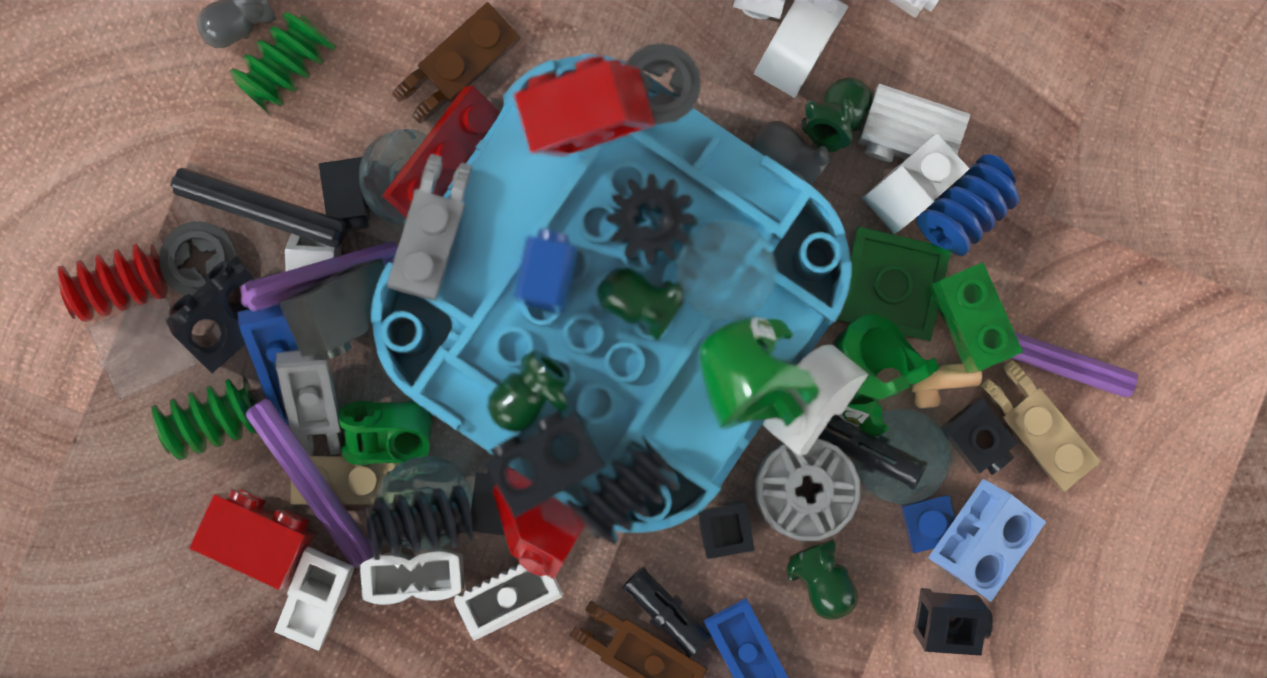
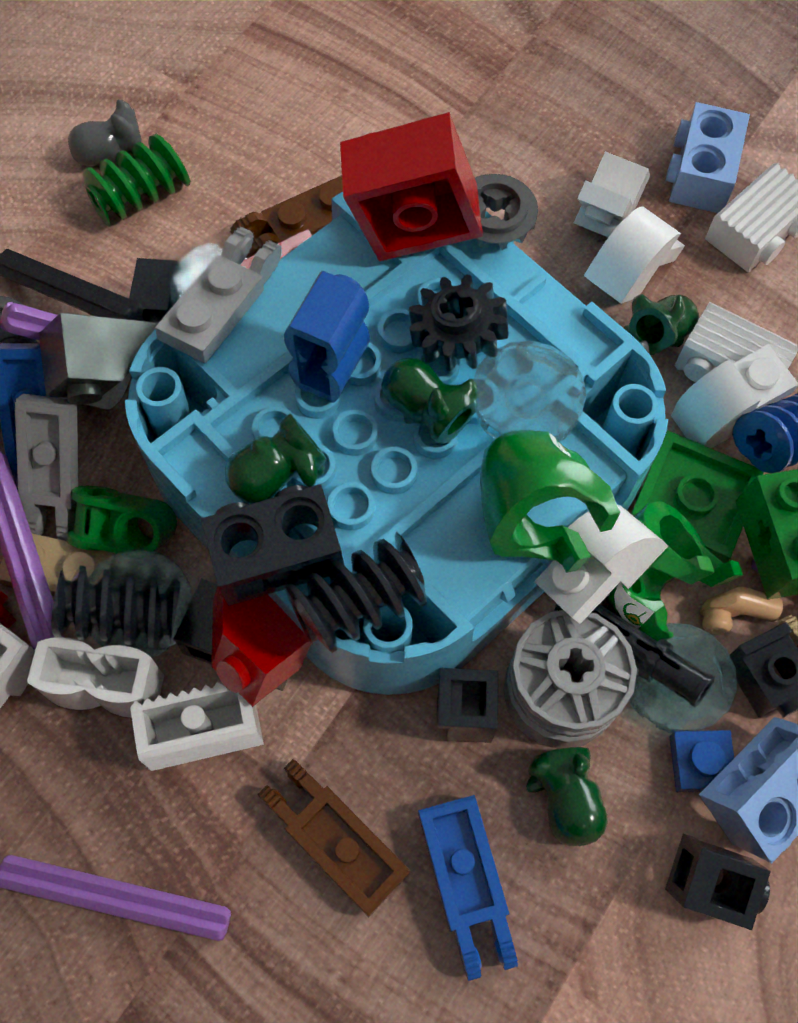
camera: 15 degrees right, 20 degrees down
black pin [622,566,711,657] -> none

